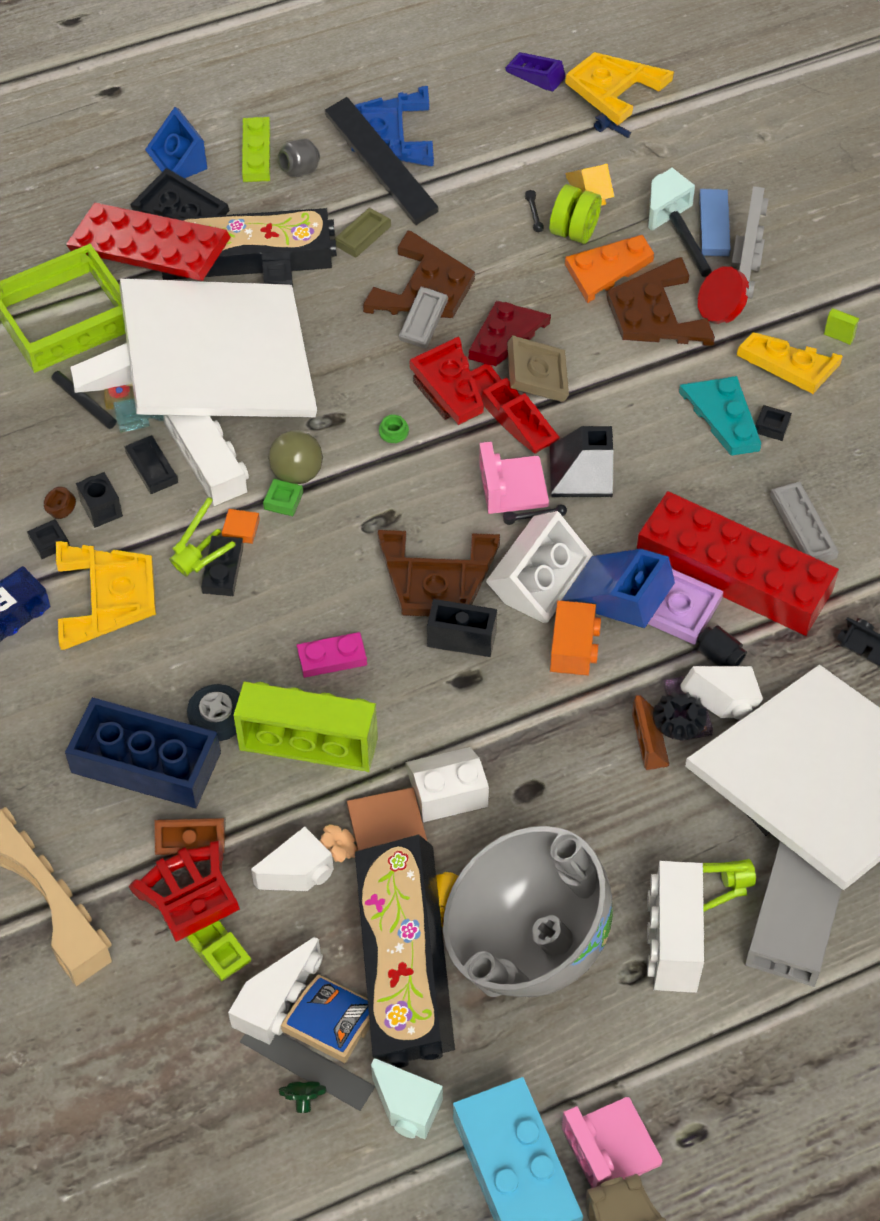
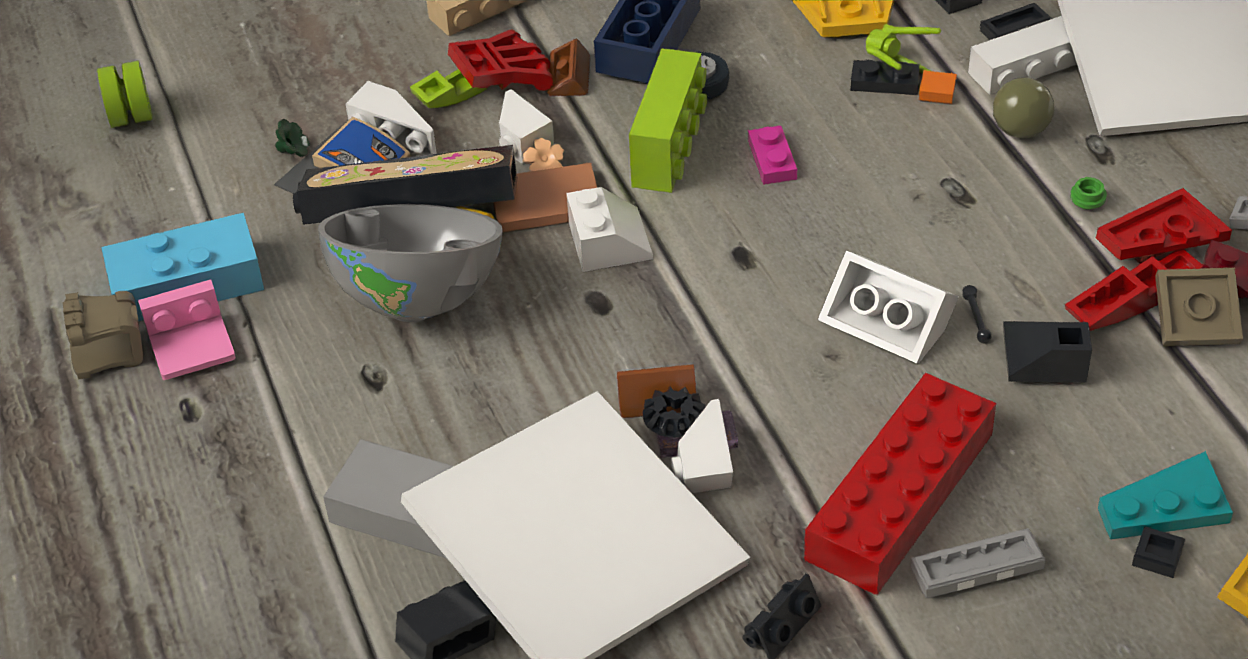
camera: 95 degrees right, 10 degrees down
bright green plate [263,479,303,517] -> none
light aqua slope [371,1058,443,1139] -> none
reddish brown wing [378,530,500,616] -> none
black brick [427,599,497,657] -> none
bright pink bracket [479,442,549,514] -> none
orange brick [550,600,601,676] -> none
blue slope [561,549,675,628] -> none
white brick [647,861,704,993] -> none
lavender plate [648,569,724,645] -> none
black brick [697,625,747,666] -> none
lime plant [703,859,756,912] -> none

